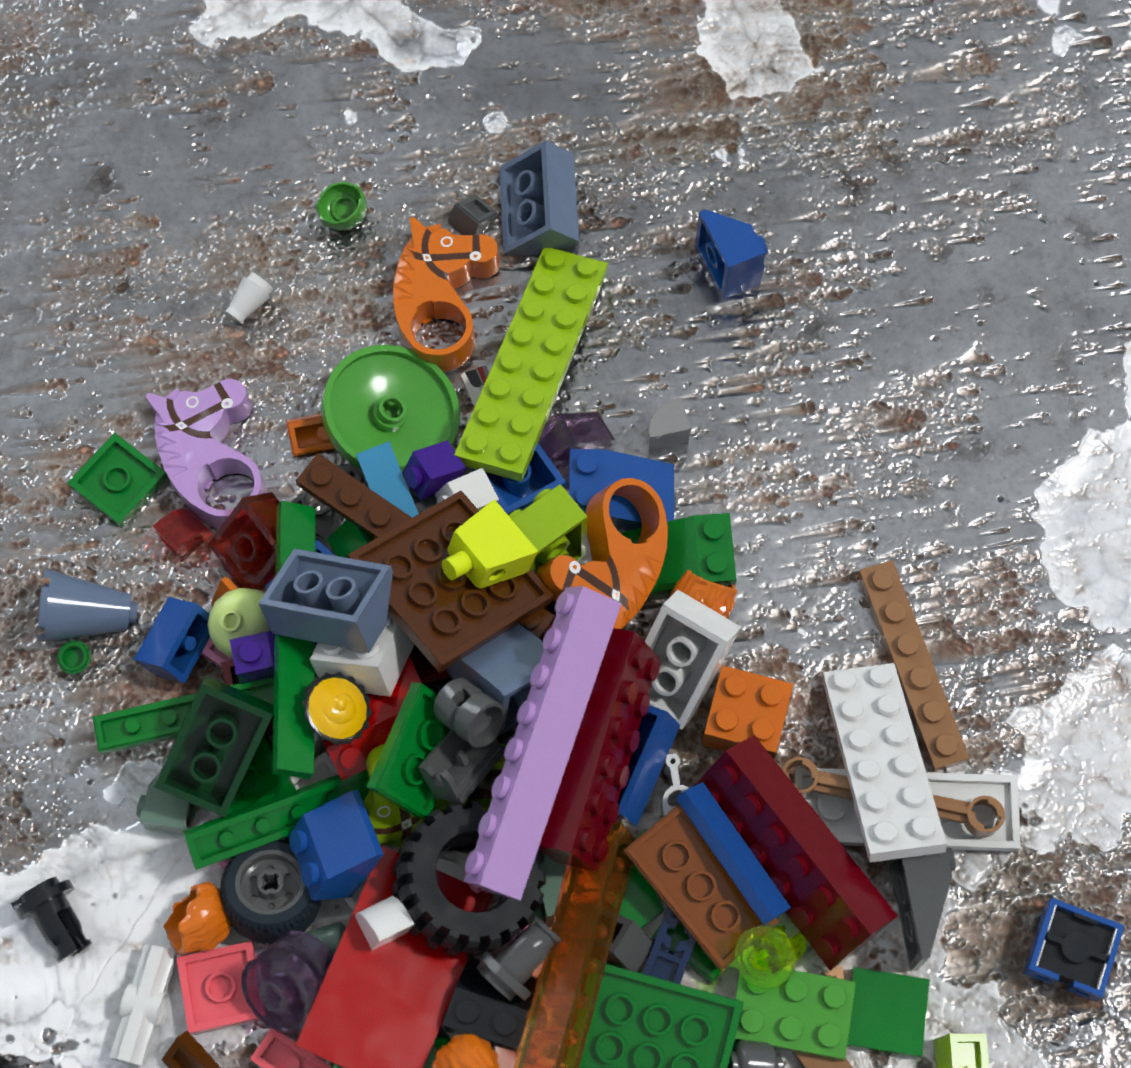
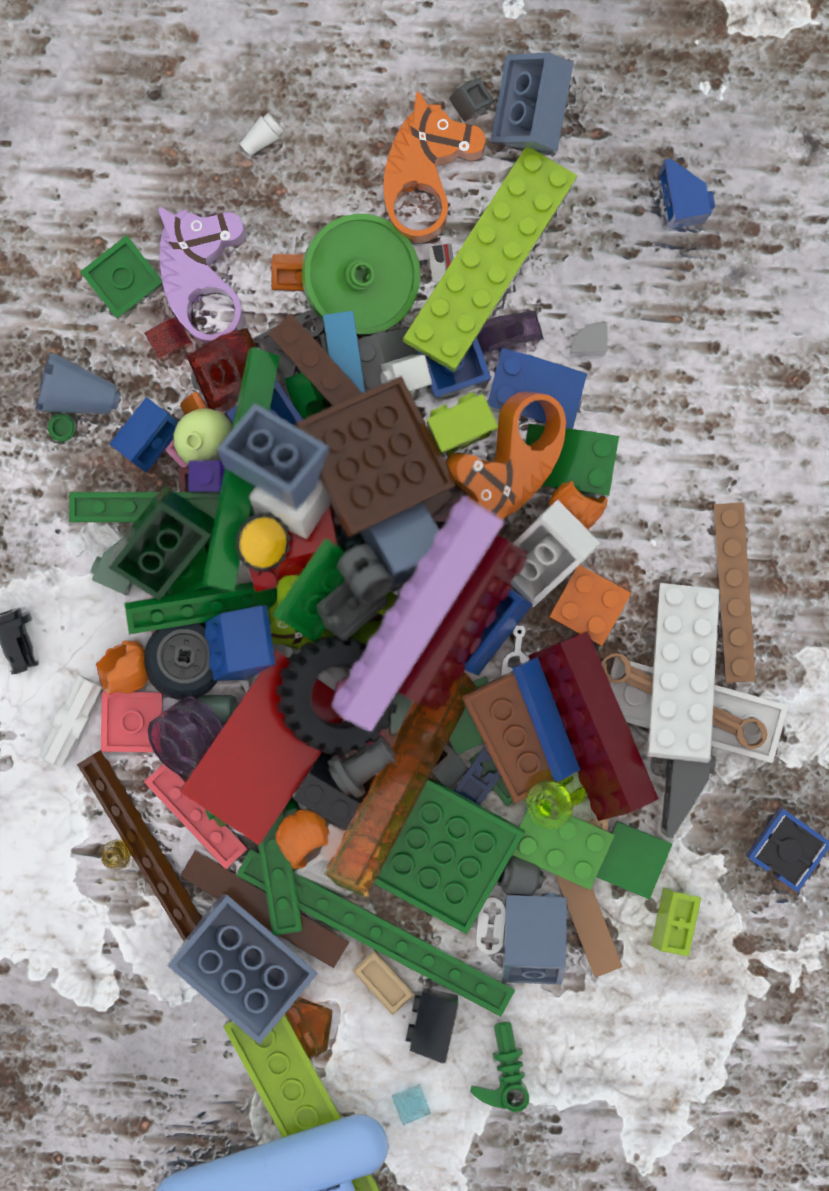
camera: 10 degrees right, 20 degrees up
bright green hair [316,181,367,232] -> none
white brick [355,896,414,950] -> none
dark purple brick [403,440,466,500] -> none
neon yellow torso [442,500,538,589] -> none

